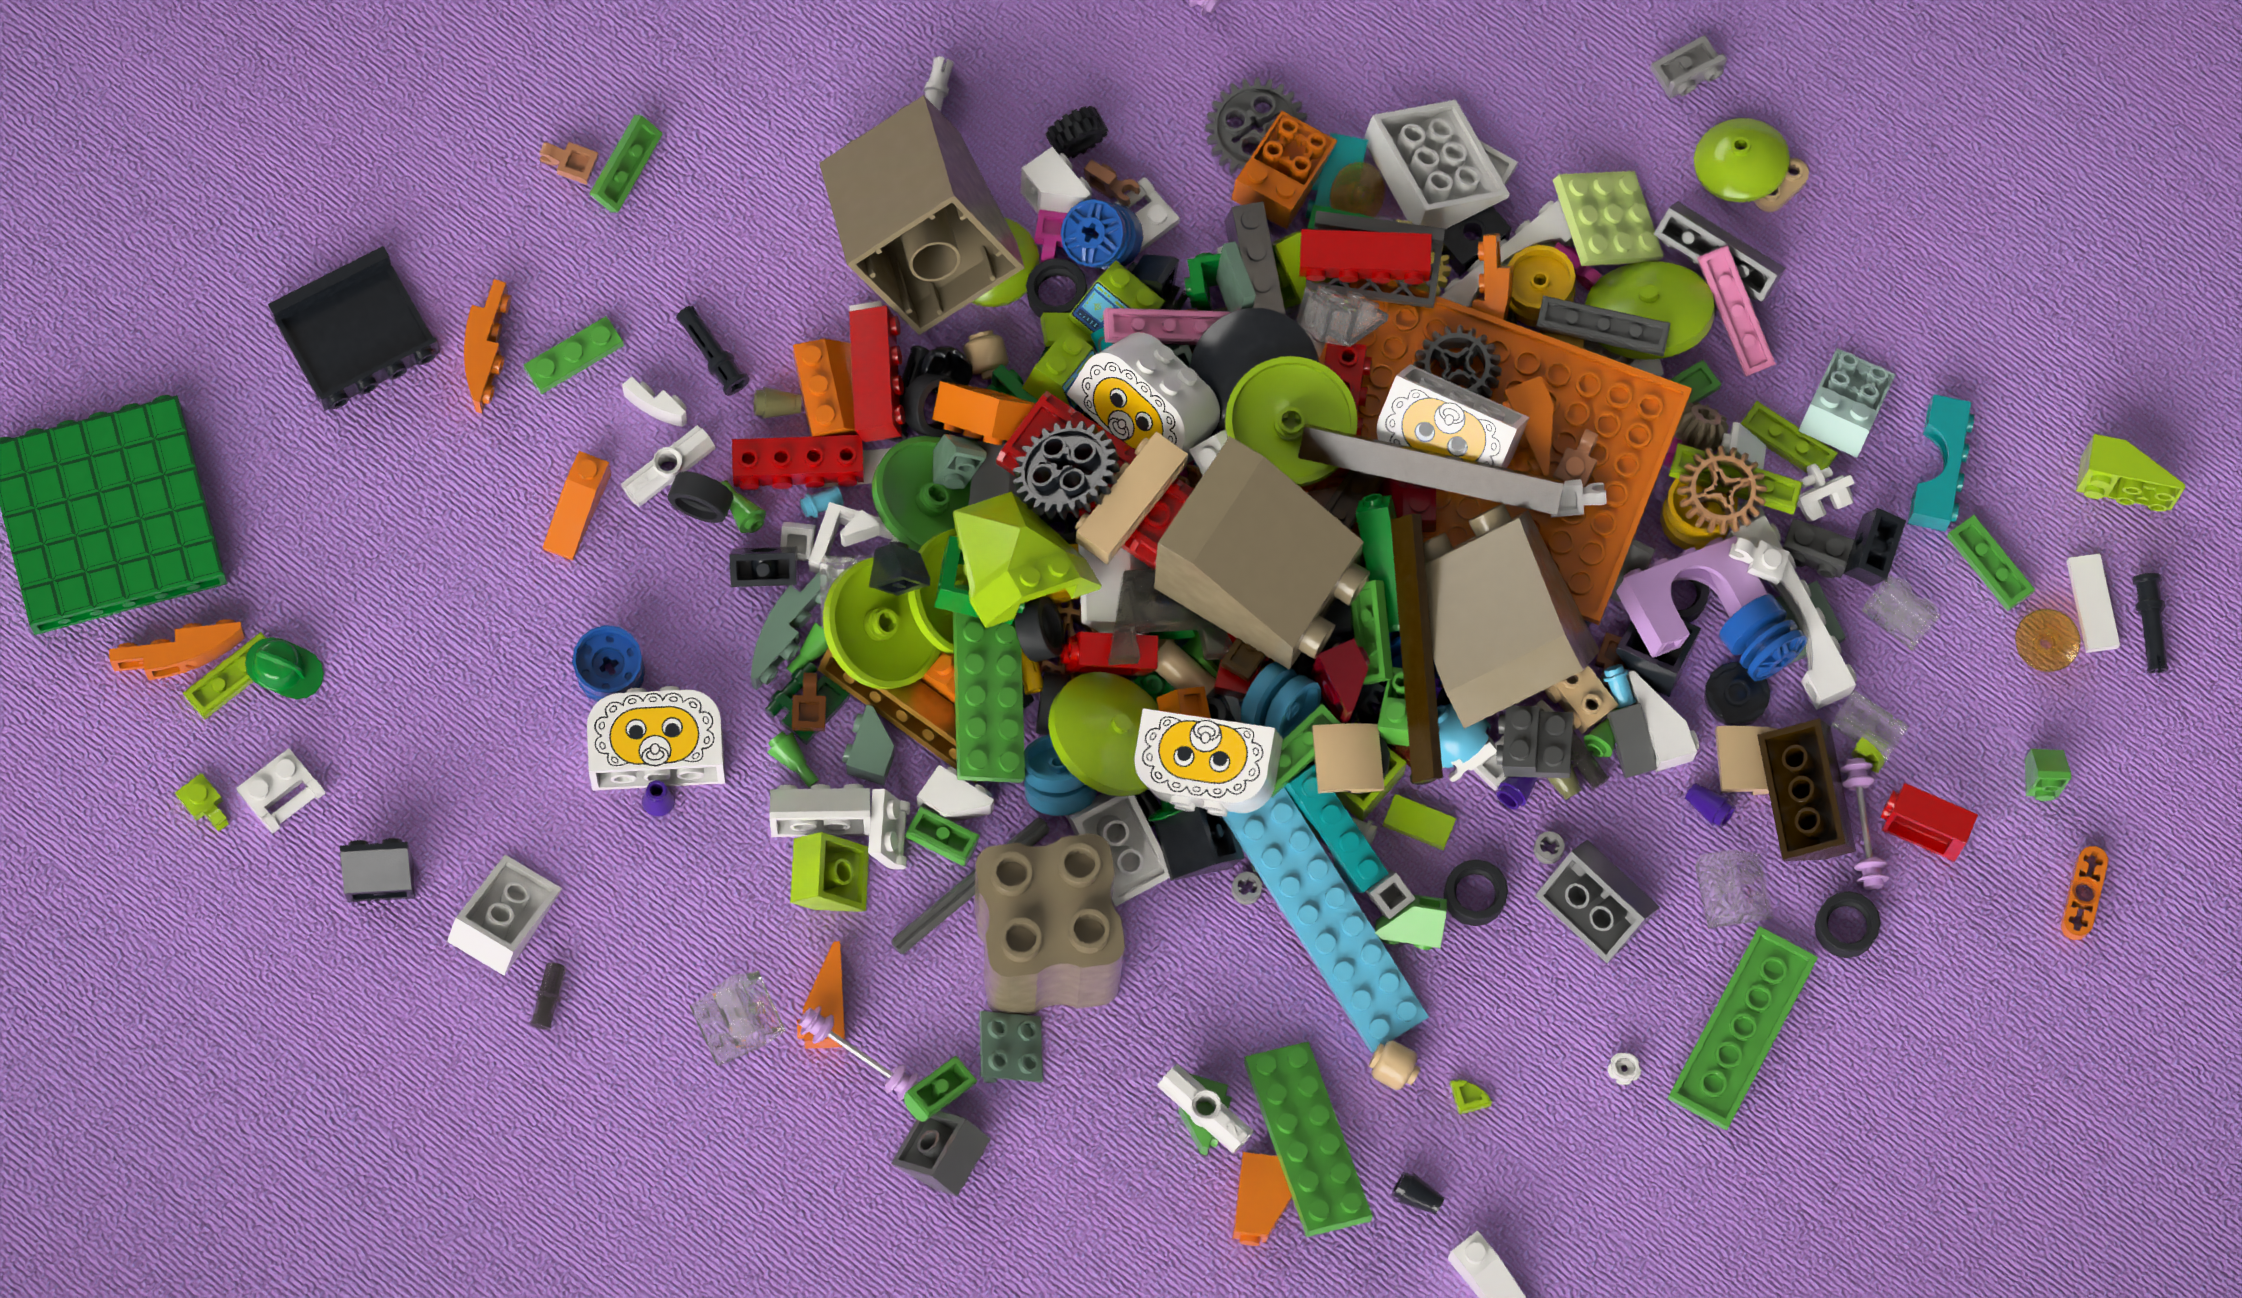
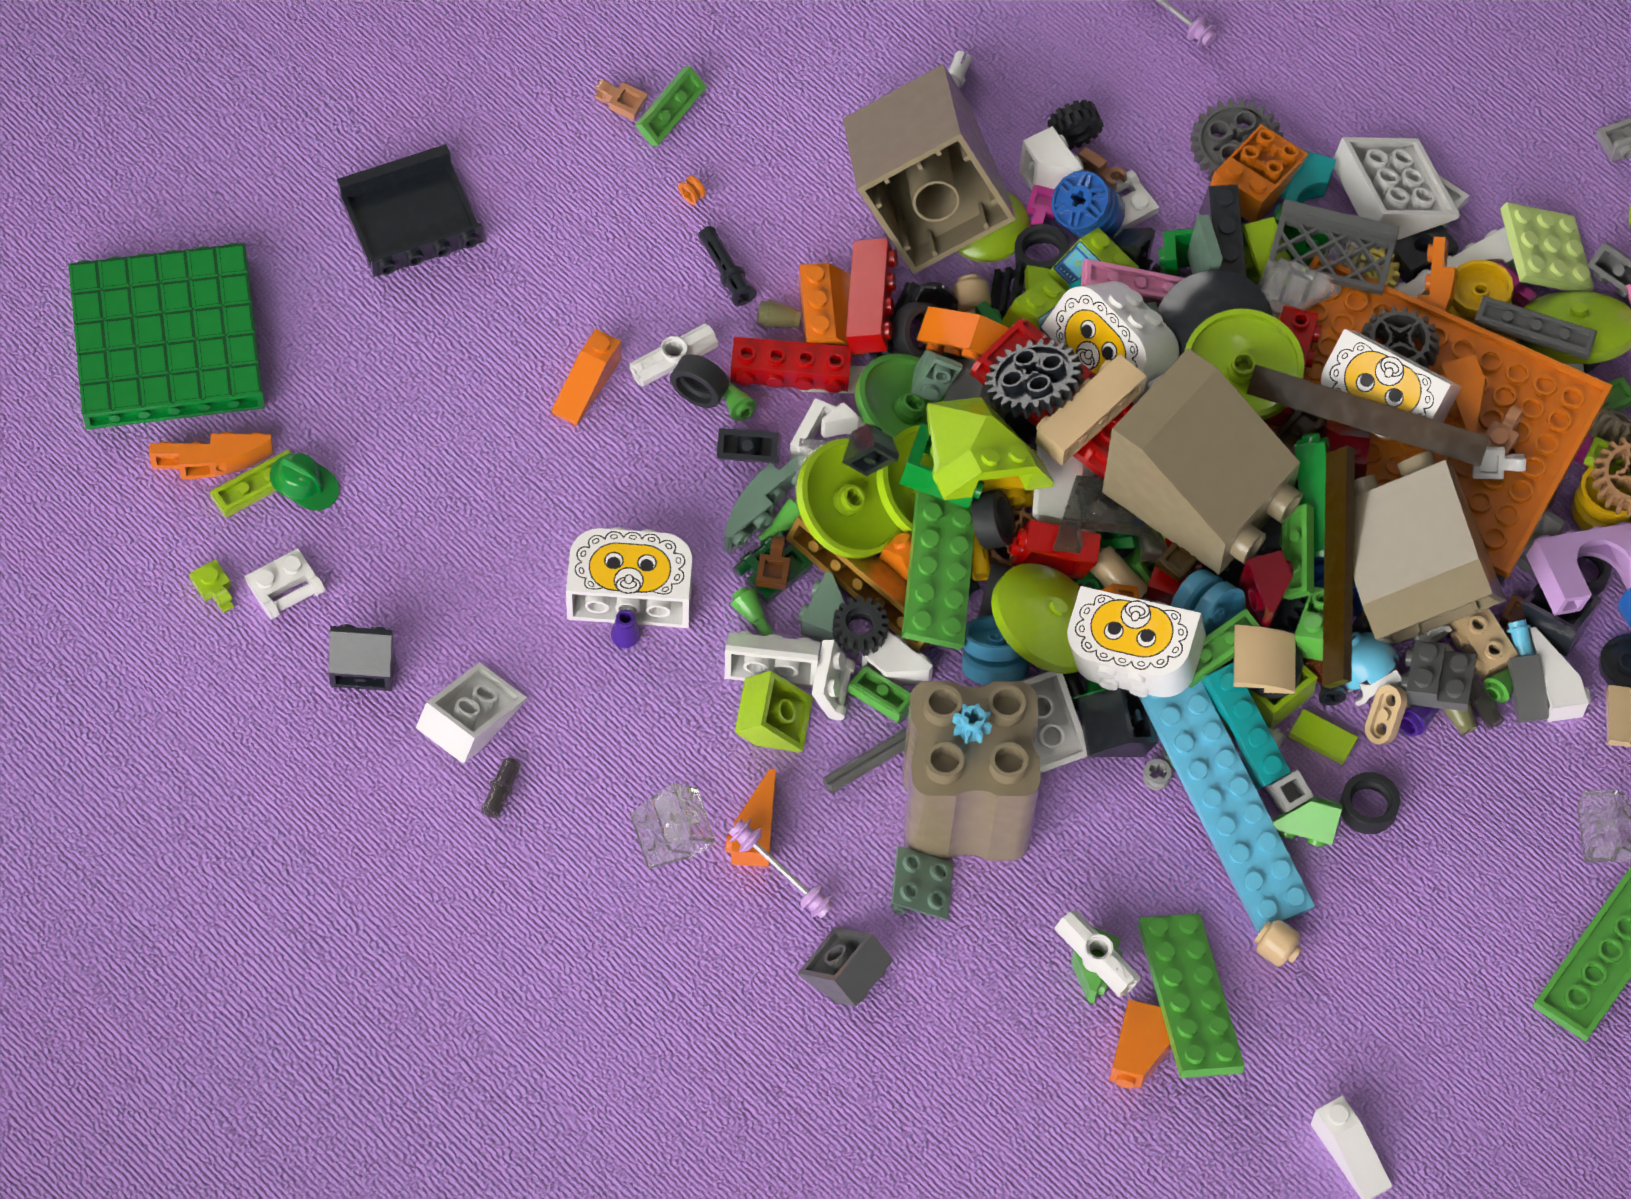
camera: 10 degrees right, 10 degrees down
orange slope [464,279,512,413] -> none
bright green plate [523,316,624,395] -> none
blue wheel [572,625,645,702] -> none
white slope [622,376,687,427] -> none
white slope [780,522,816,561] -> none
medium azure pin [800,485,844,518] -> none
bright green brick [904,1056,978,1122] -> none
red brick [1299,229,1432,285] -> none
clear yellow dish [1330,162,1385,218] -> none
black cone [1392,1171,1444,1215] -> none
lime tile [1449,1080,1492,1115] -> none
light grey bush [1533,831,1565,864] -> none
dark grey slope [1535,840,1660,963] -> none
white plate [1608,1053,1641,1085] -> none
dark purple cone [1685,783,1736,828] -> none
none -> orange bush [678,176,706,205]
none -> black tyre [832,596,888,656]
none -> medium azure gear [952,703,992,744]
none -> black tile [990,264,1025,318]
none -> tan plate [1365,685,1407,744]

